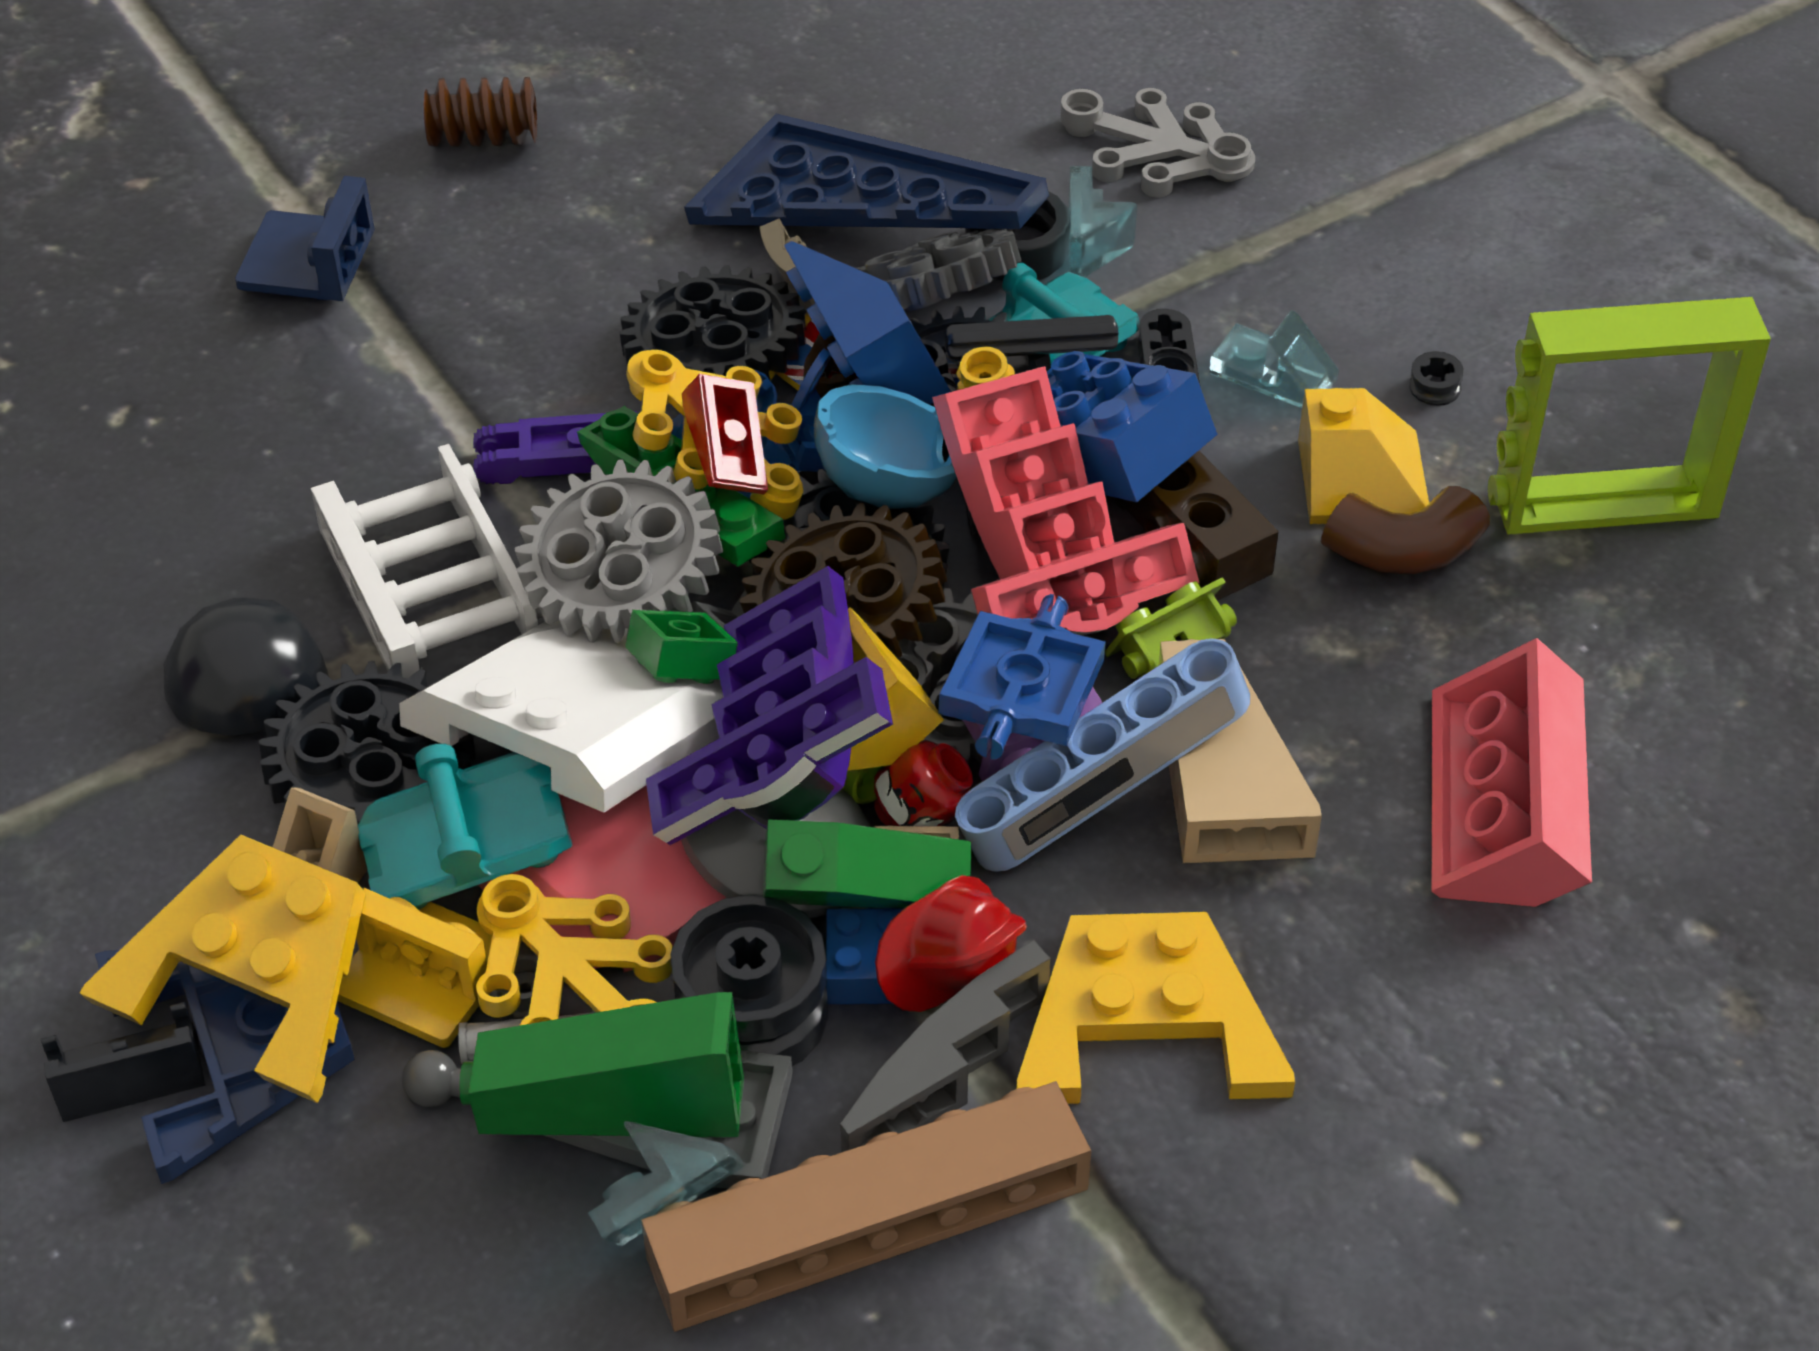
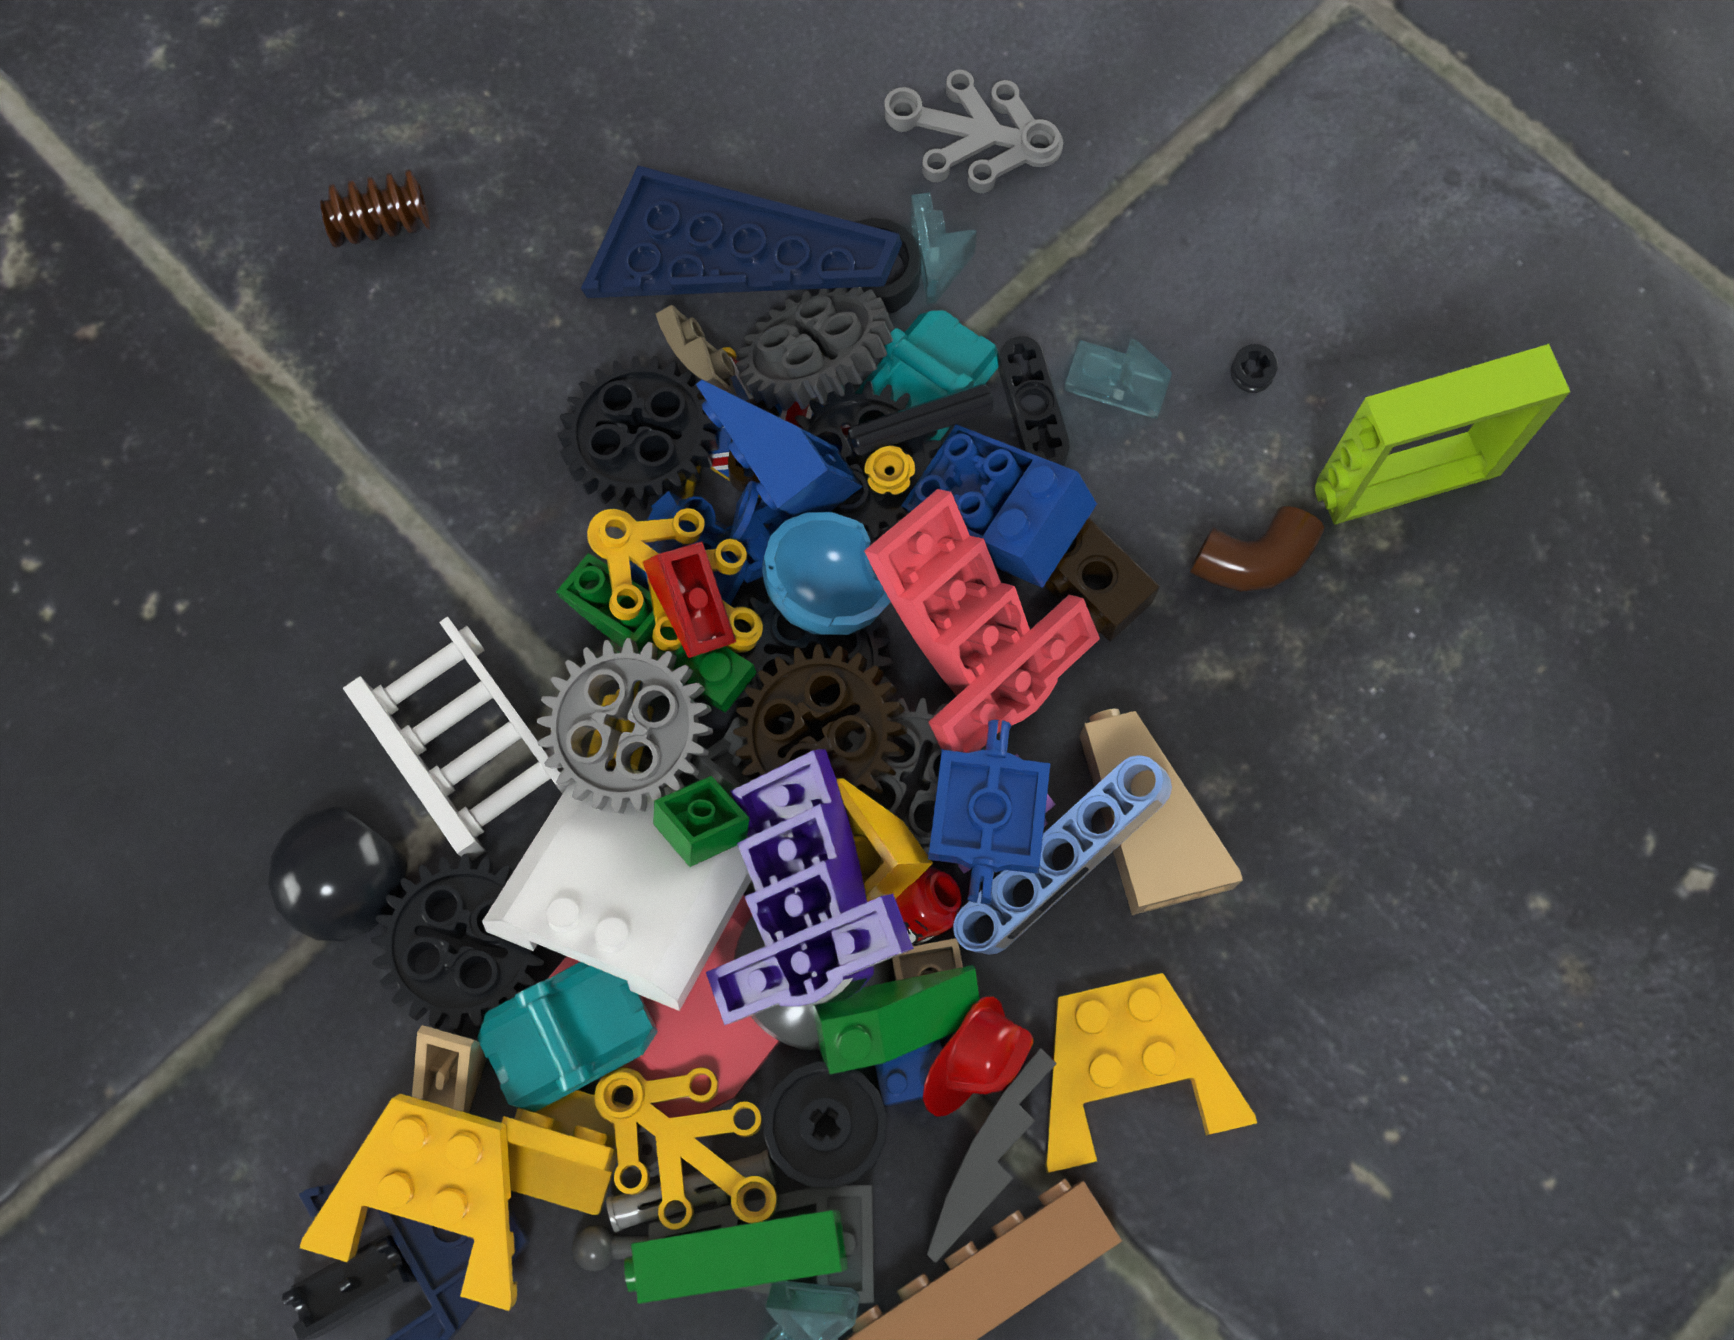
camera: 10 degrees left, 25 degrees up
dark blue bracket [235,176,375,301] -> none
dark purple hinge [473,411,637,485] -> none
lime hinge [1104,577,1237,679] -> none
yellow slope [1298,388,1429,524] -> none
coral slope [1432,638,1592,907] -> none

